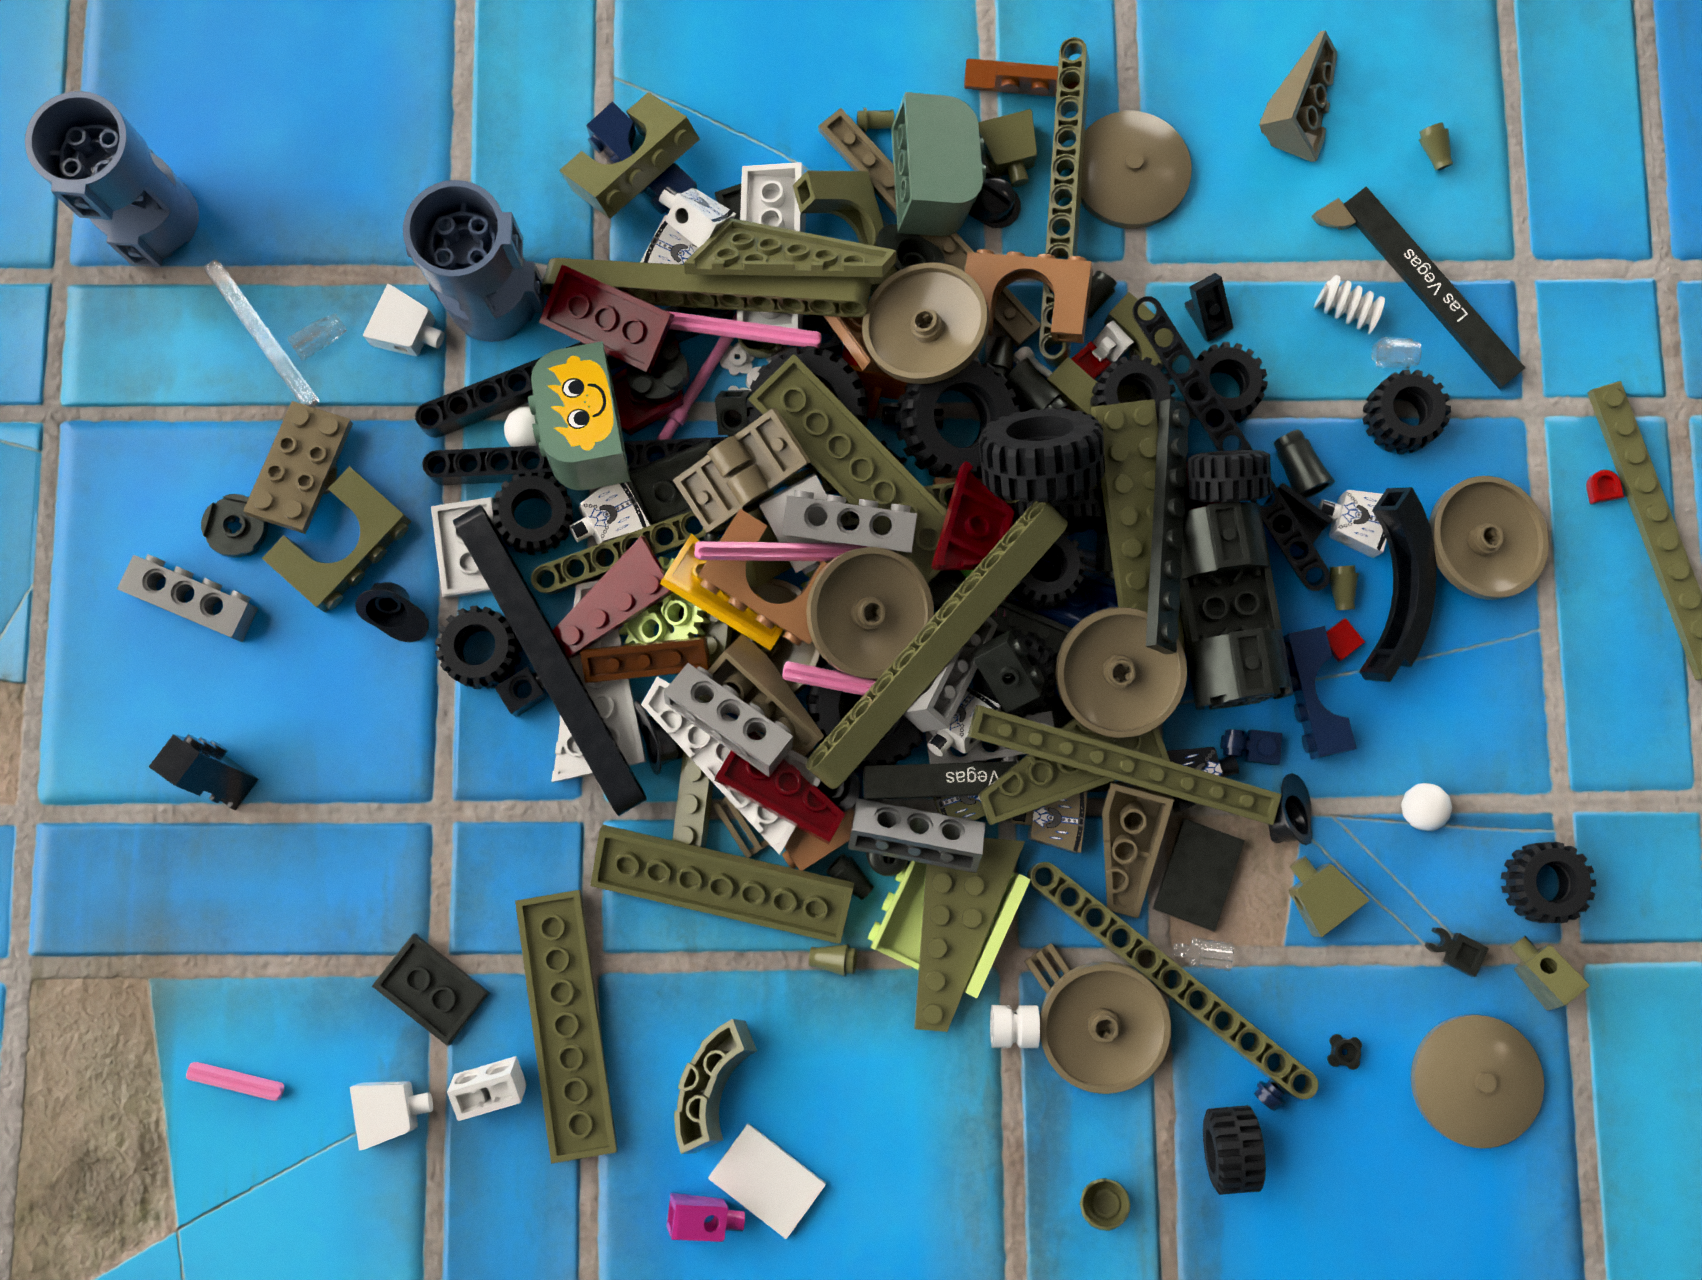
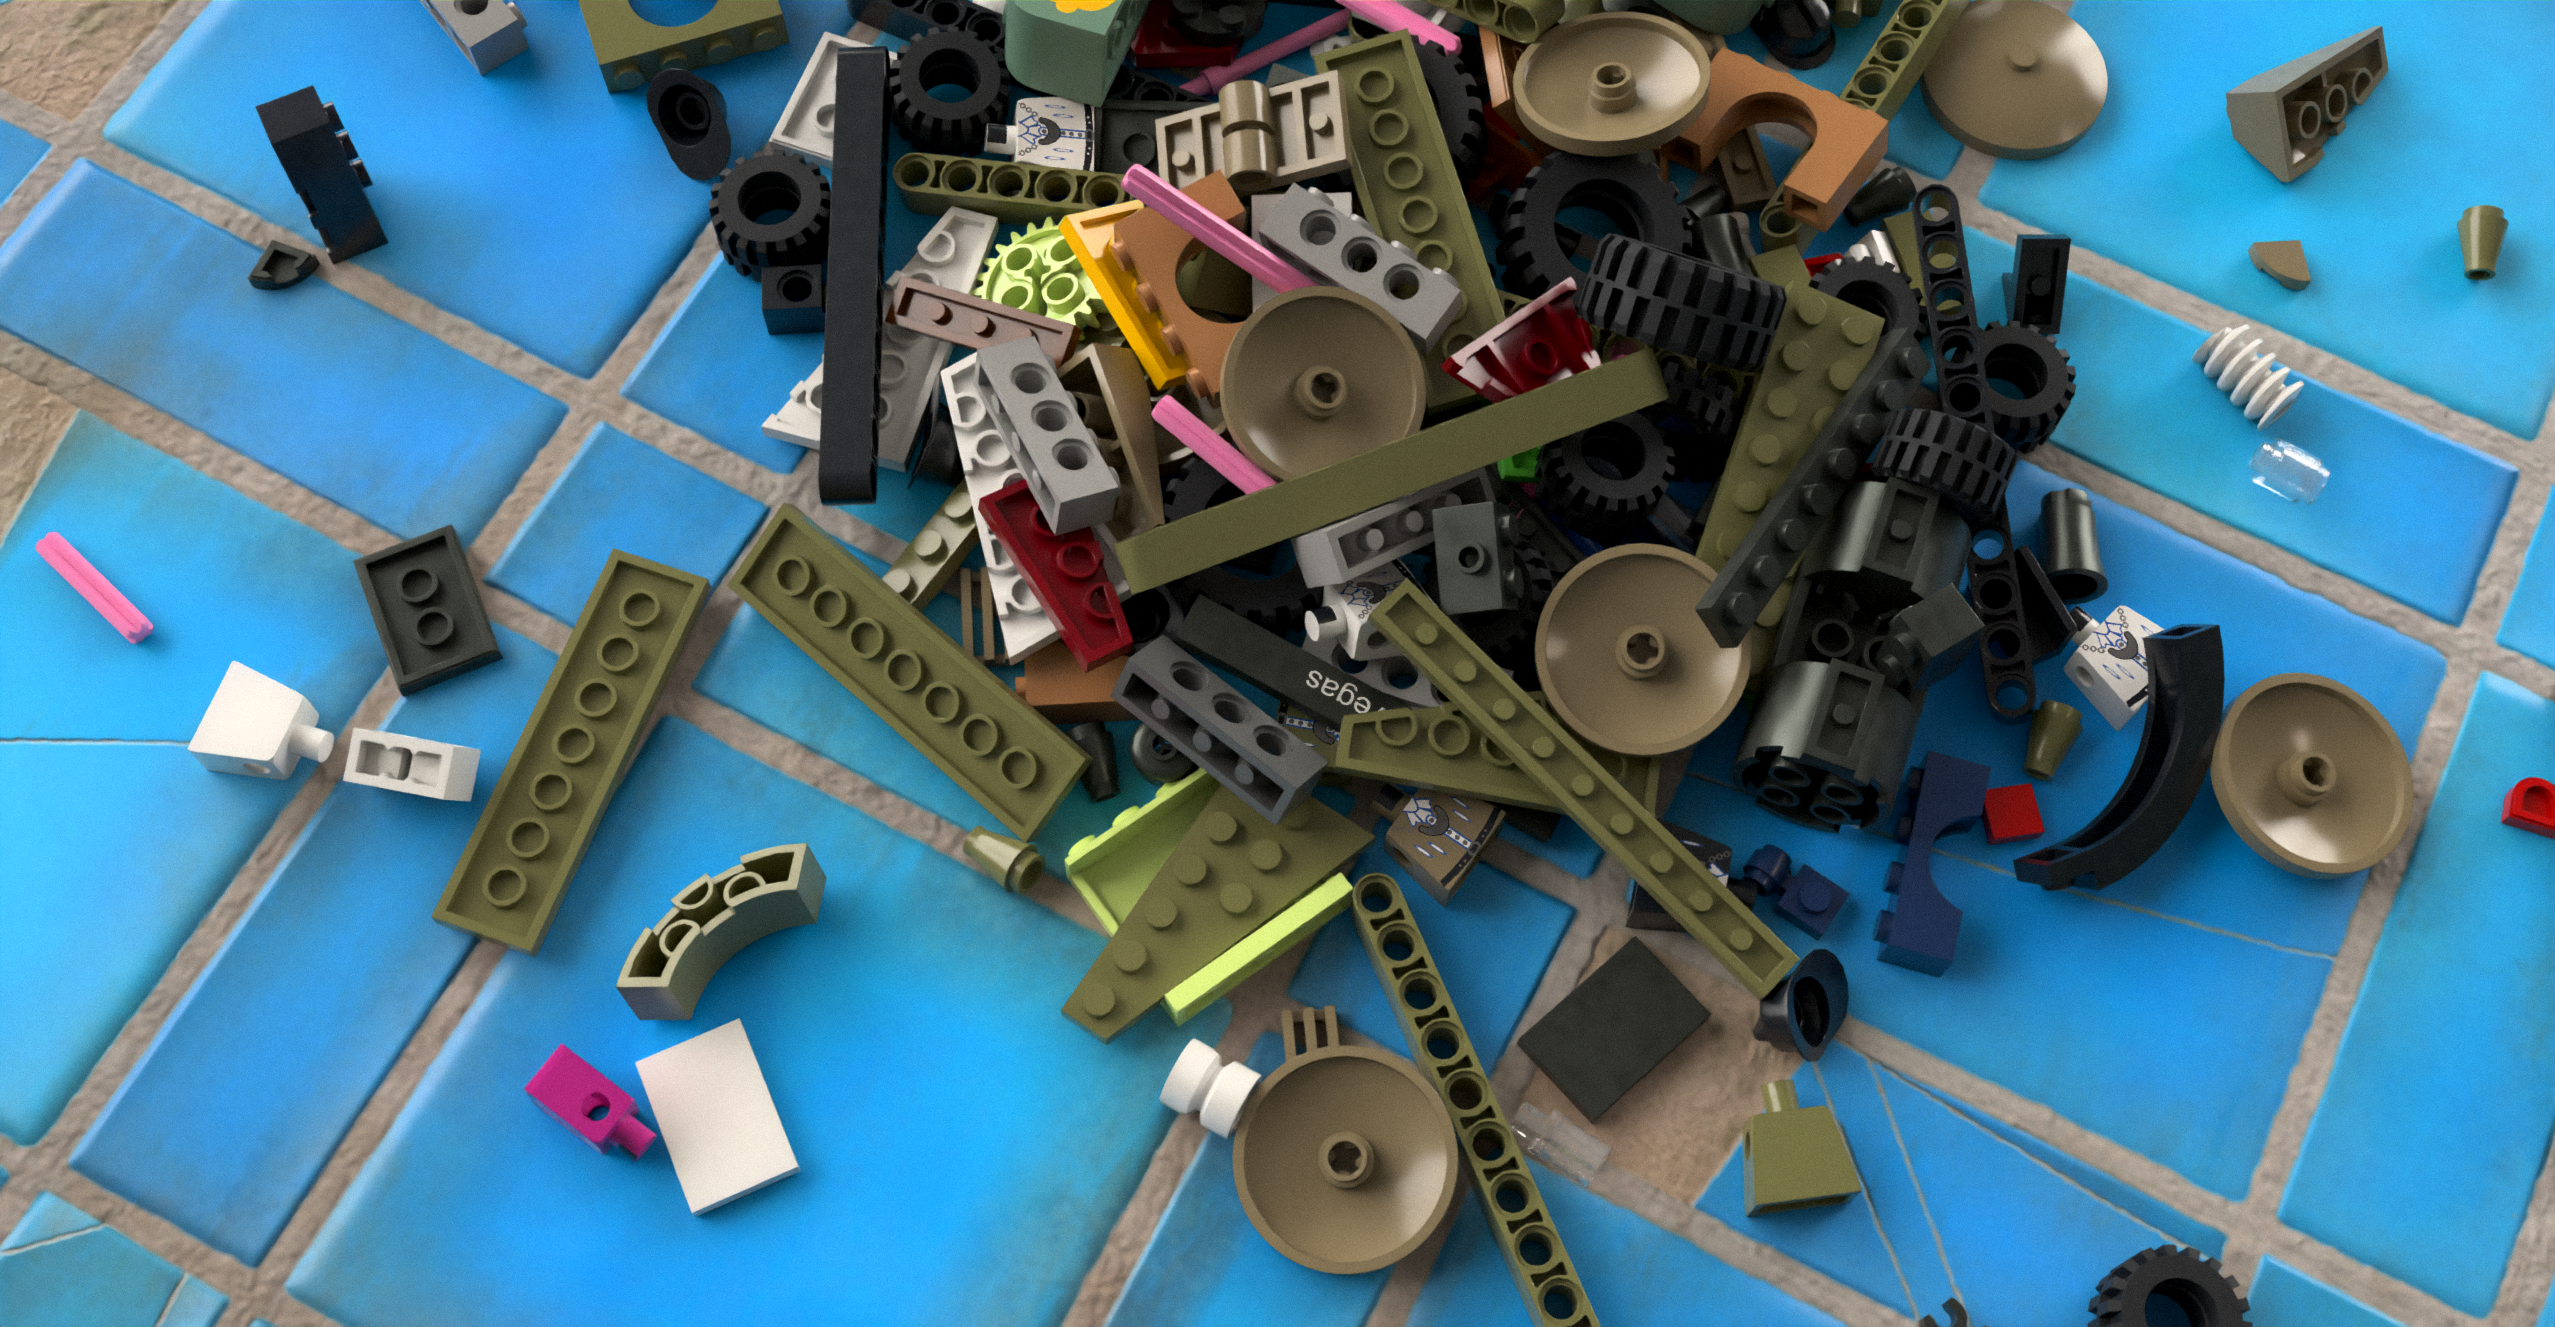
camera: 30 degrees right, 15 degrees down
wing [552,536,673,658] -> none
dark tan wedge [1102,781,1174,918] -> none
pearl dark grey tile [1344,187,1525,389] -> none
black tyre [1363,369,1451,454] -> none
white hair [1401,783,1452,831] -> none
none -> pearl dark grey tile [248,240,320,290]
none -> pearl dark grey brick [1874,583,1985,700]

